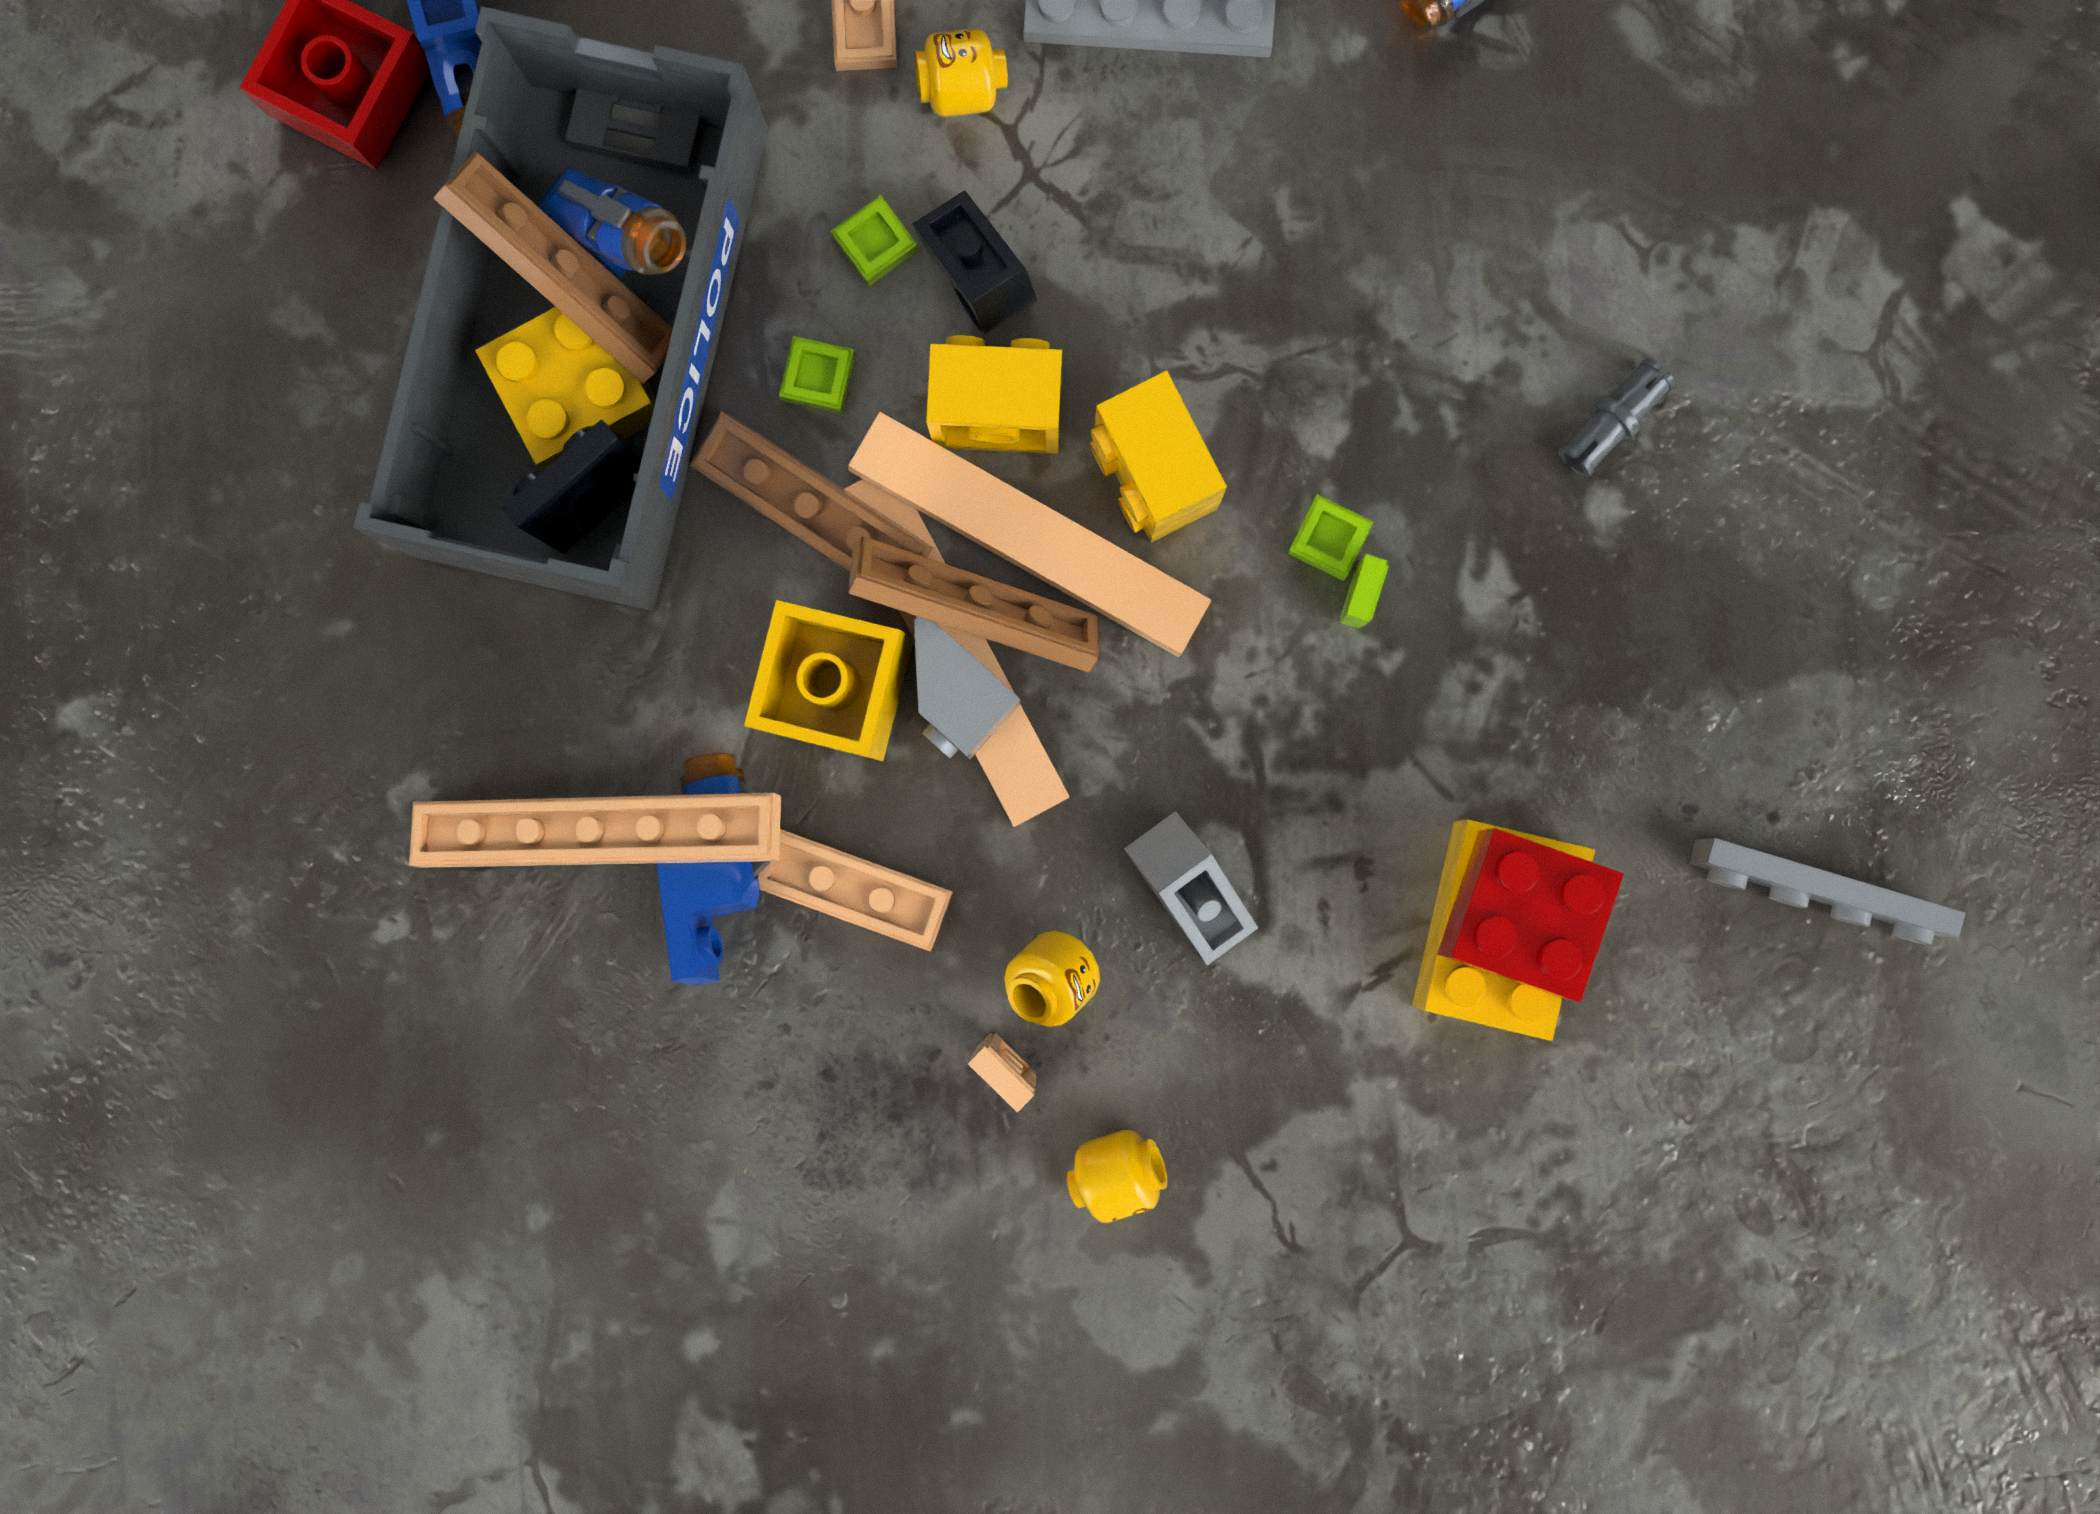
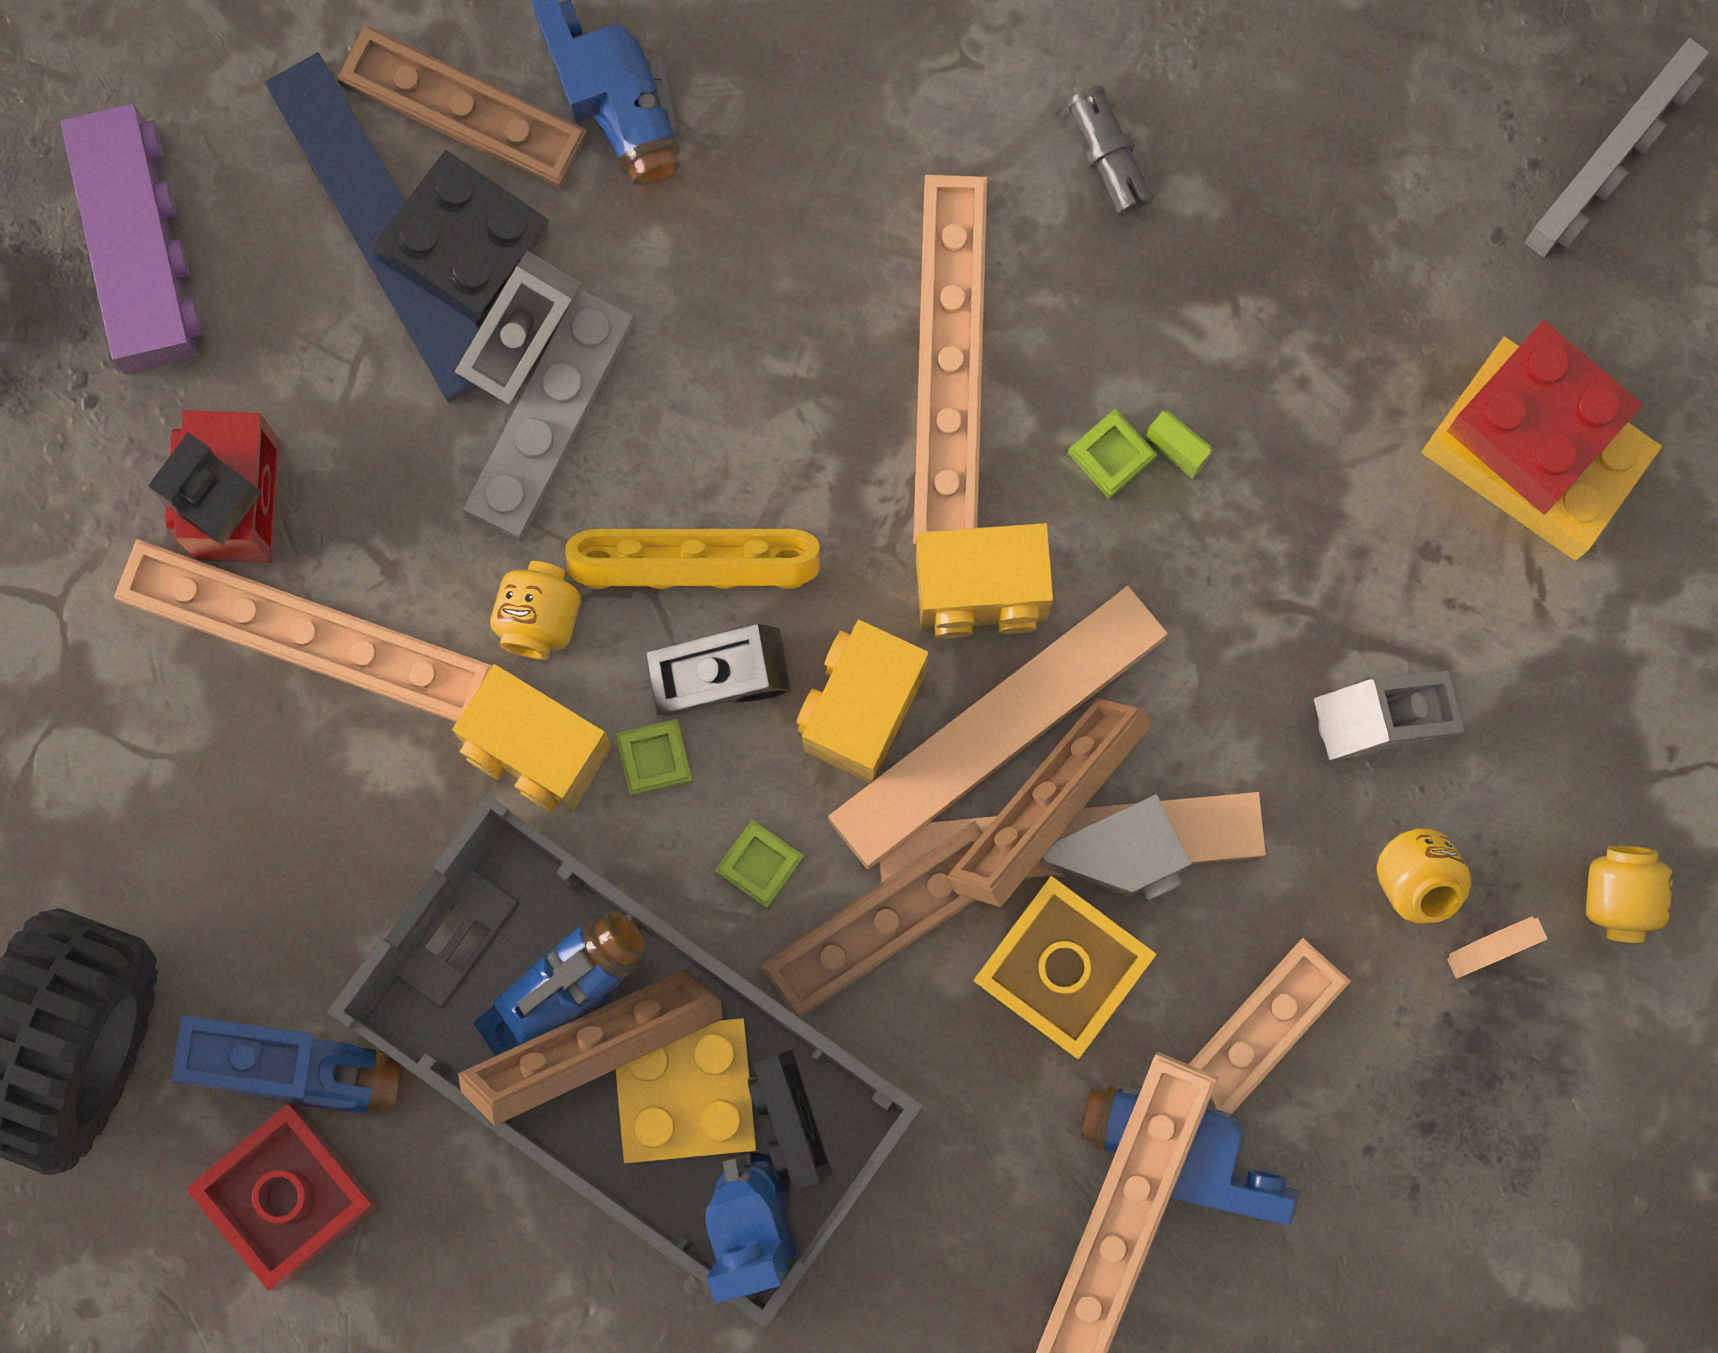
camera: 70 degrees left, 5 degrees down
none -> yellow brick [452,664,613,814]
none -> yellow plate [565,529,820,589]
none -> blue plate [706,1152,797,1304]
none -> light nougat tile [913,175,987,548]

